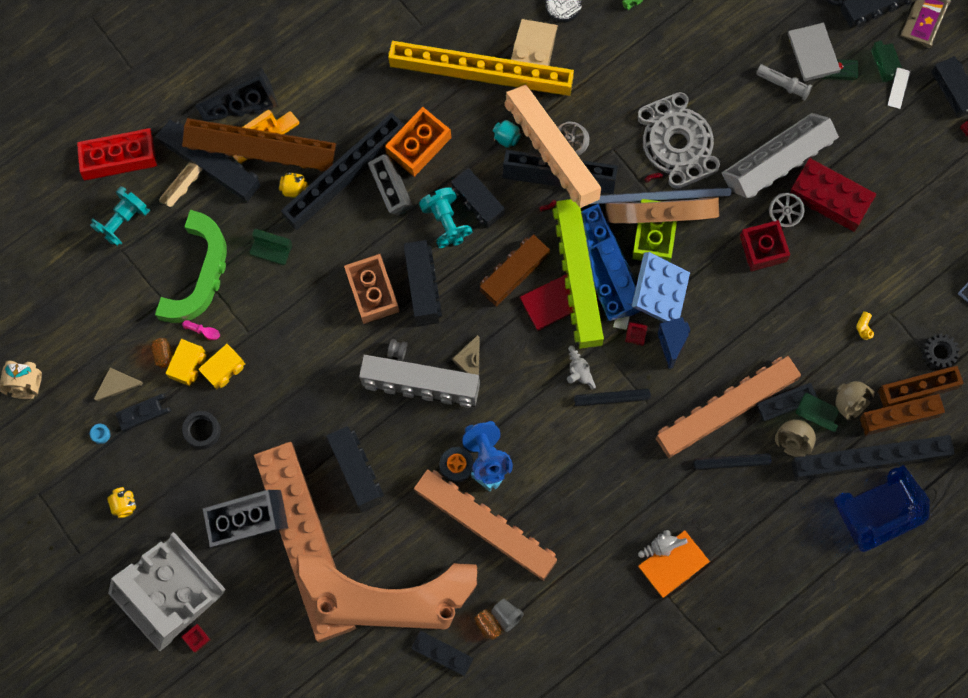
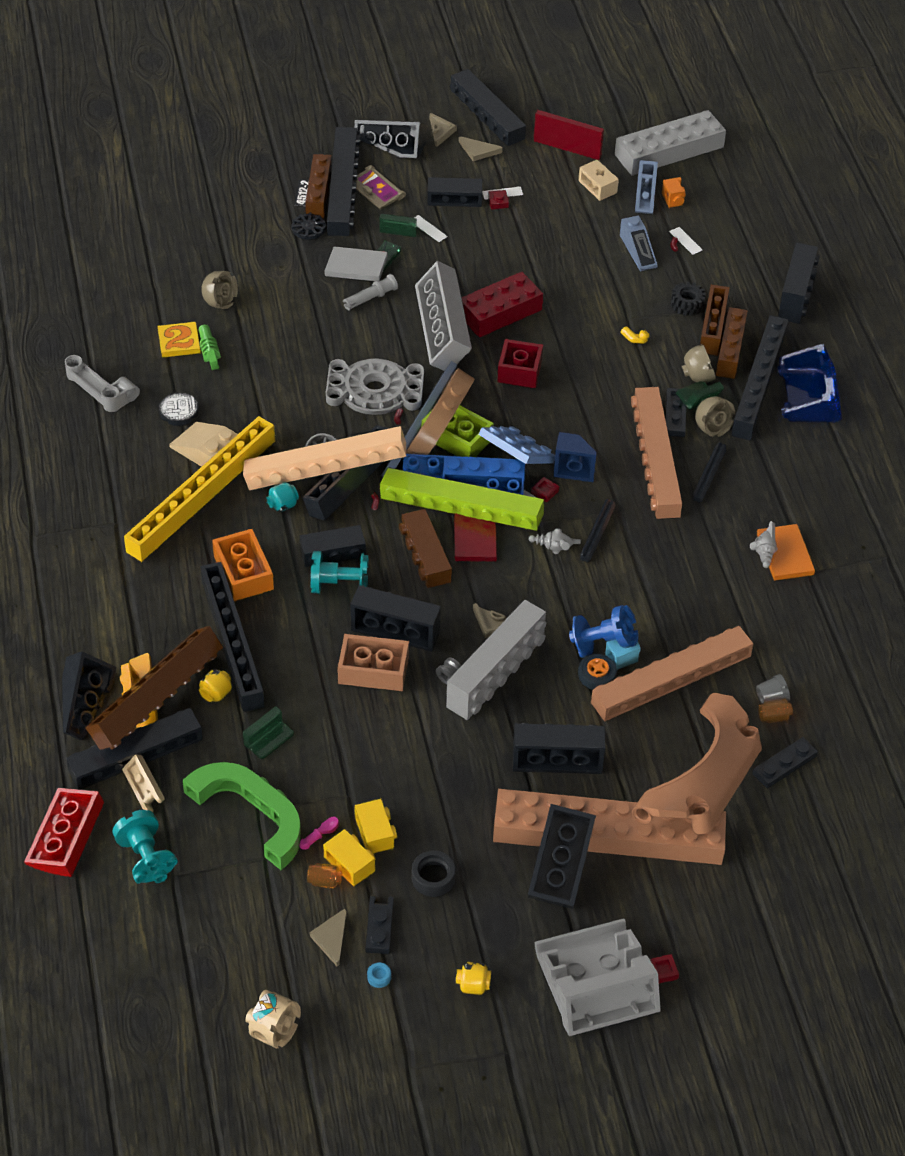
camera: 70 degrees left, 25 degrees down
dark grey brick [368,154,413,216] -> none
light grey wheel [769,193,804,227] -> none

